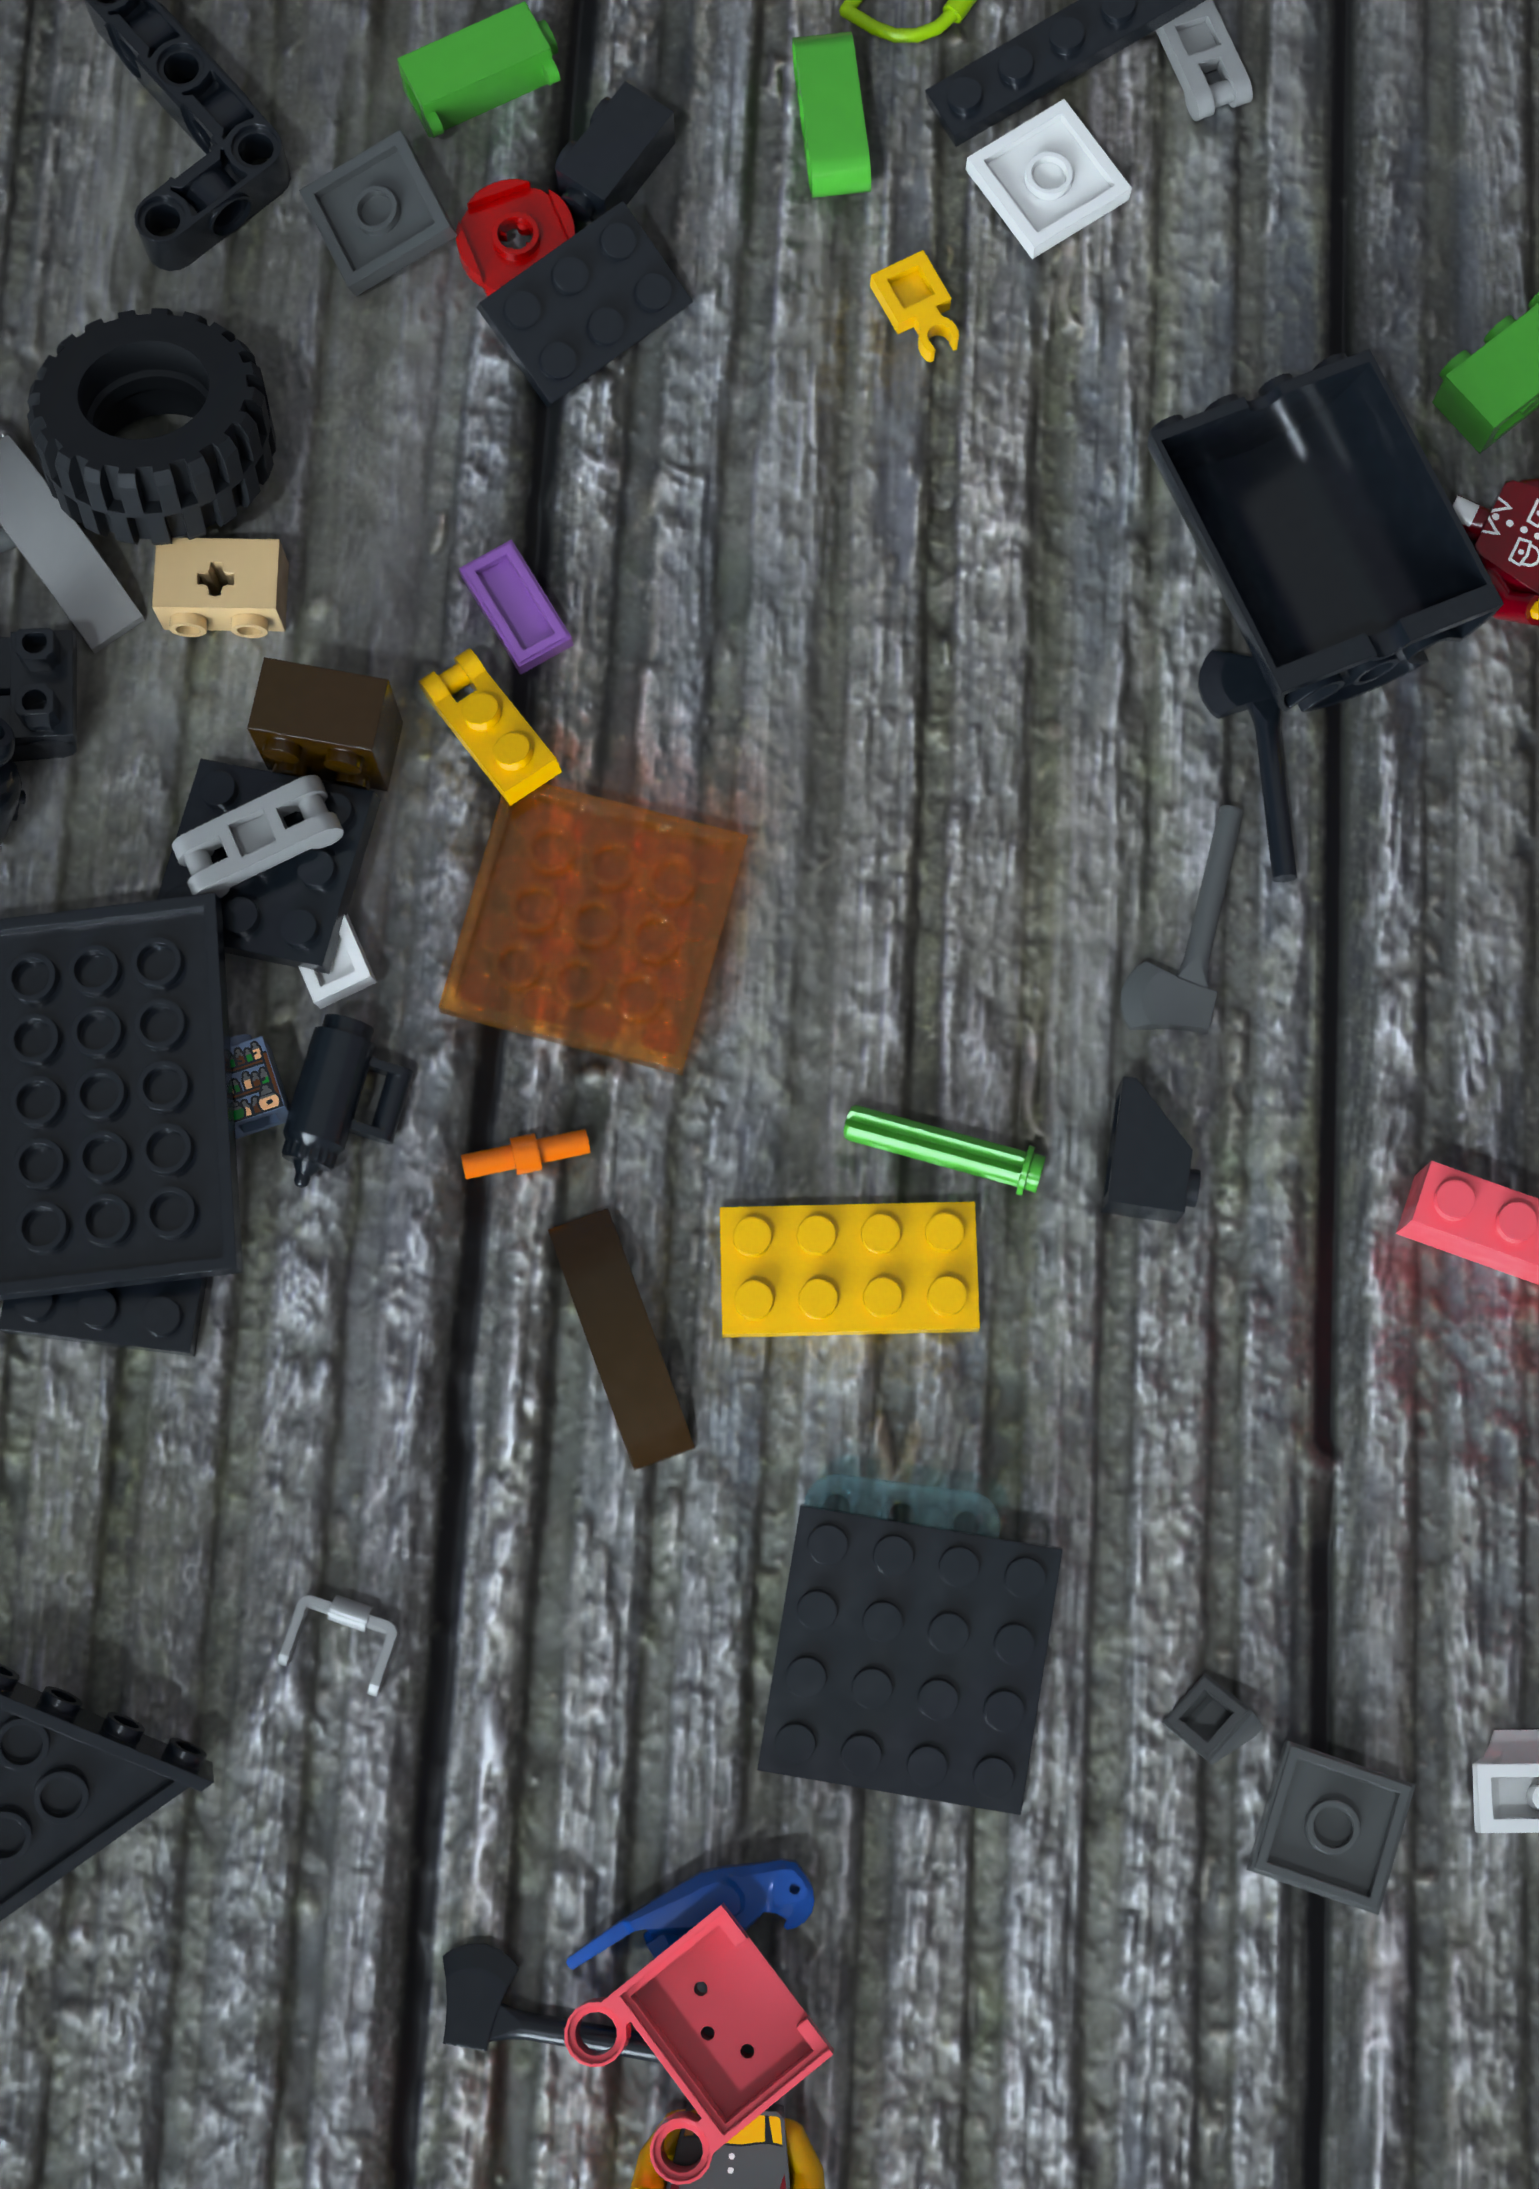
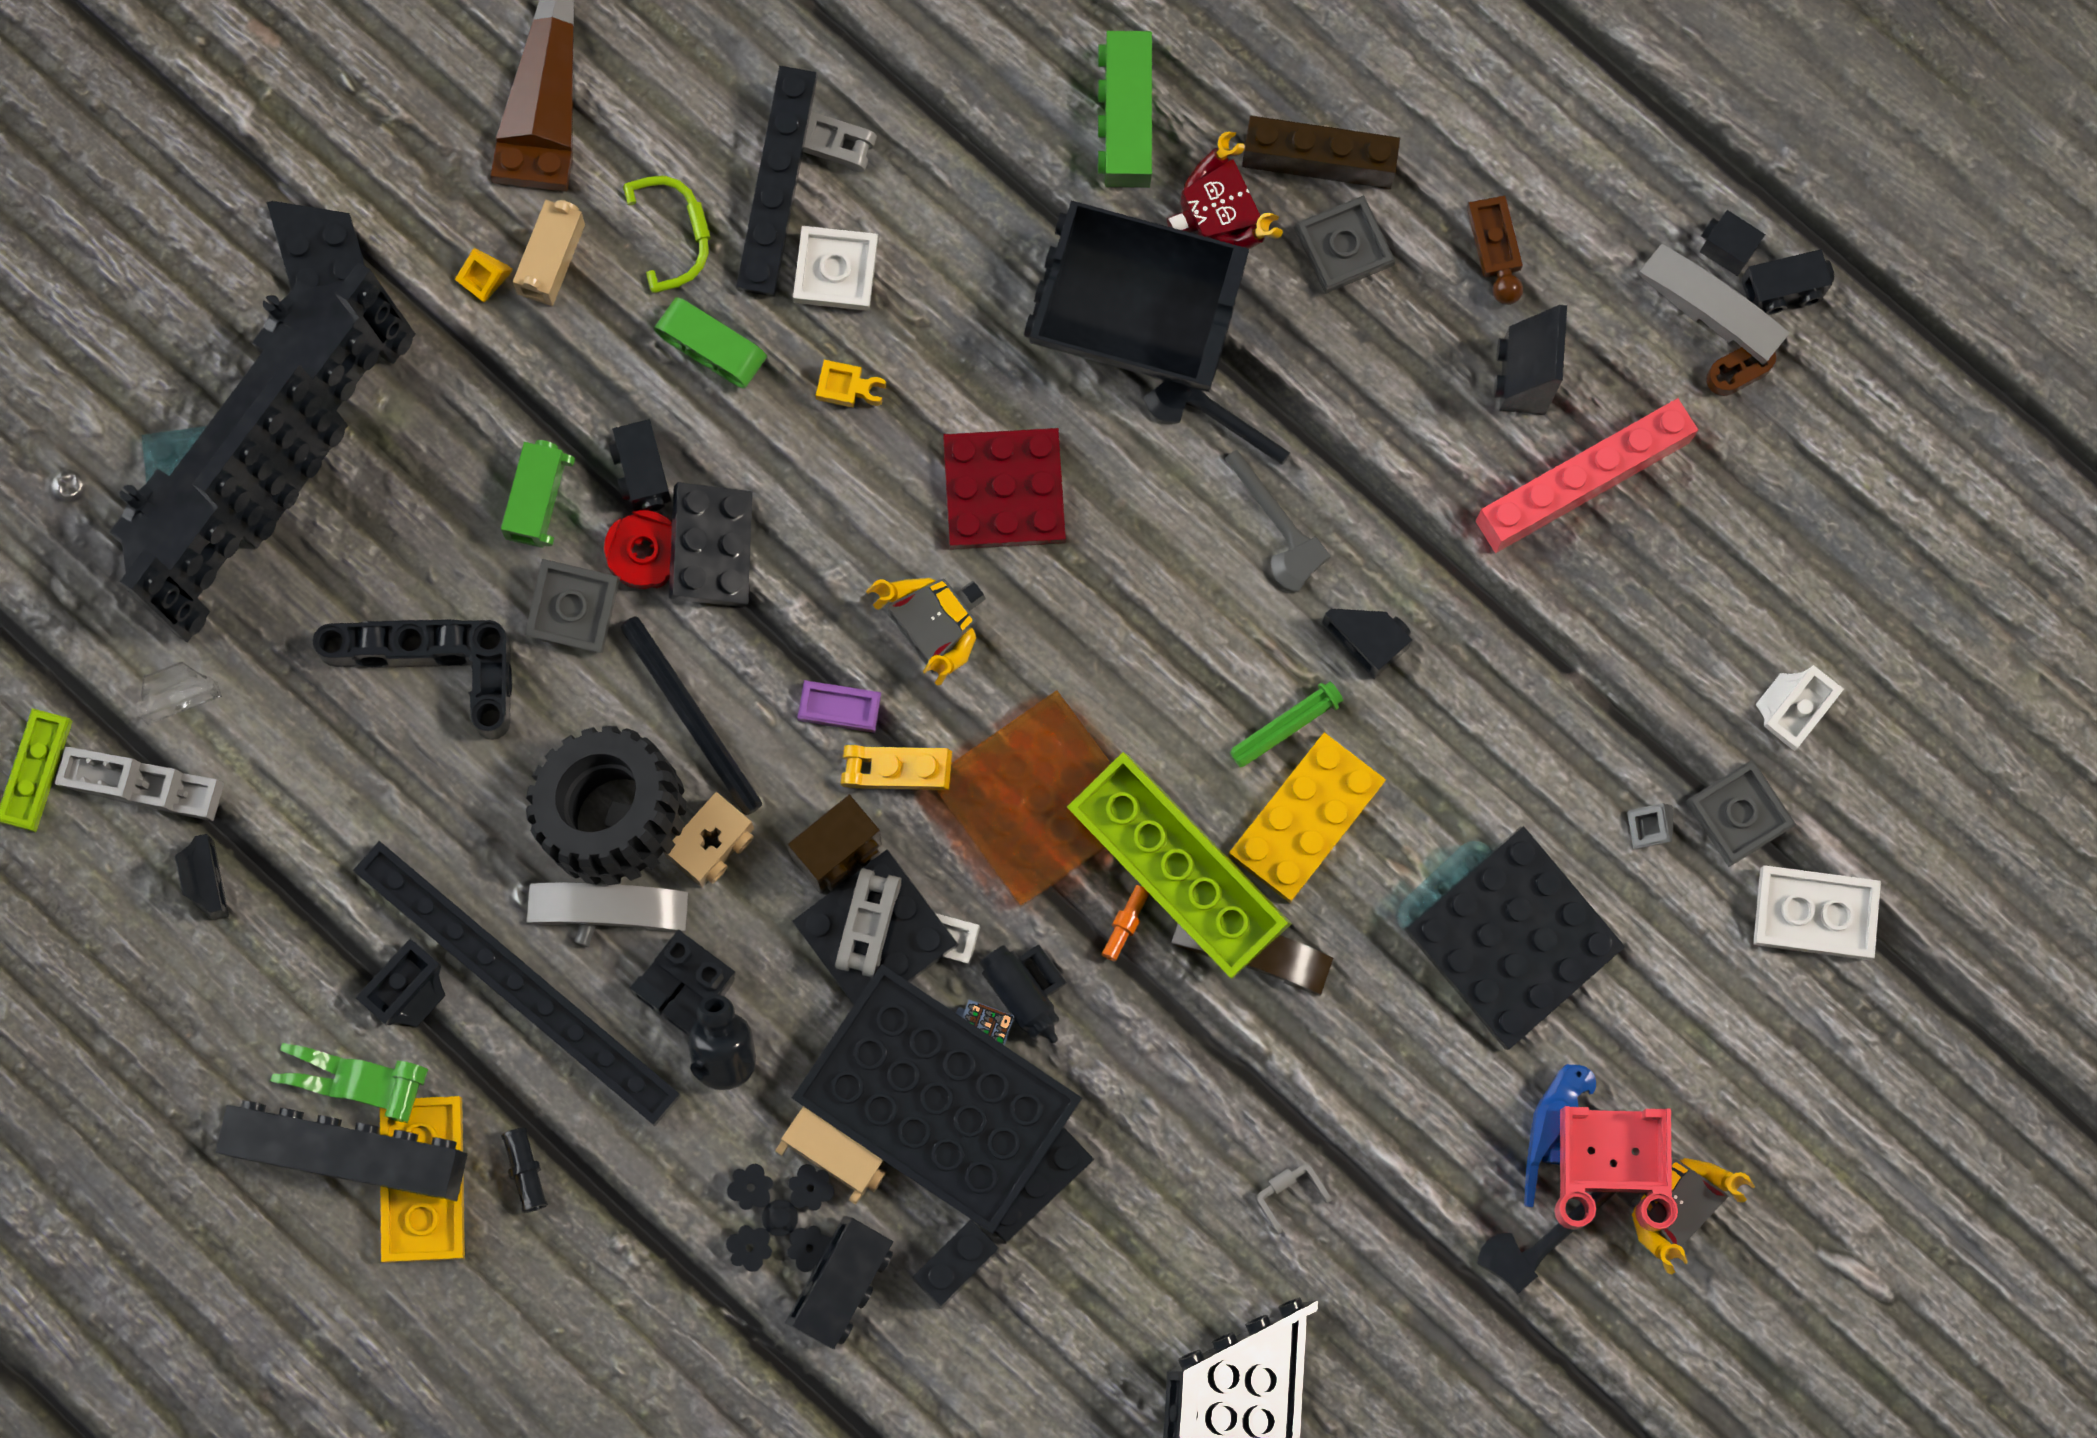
camera: 55 degrees left, 0 degrees up
none -> black axle [621,616,762,815]
none -> torso [866,578,986,686]
none -> dark red plate [943,428,1066,550]
none -> lime arch [1067,752,1292,979]
none -> white plate [1753,865,1881,961]

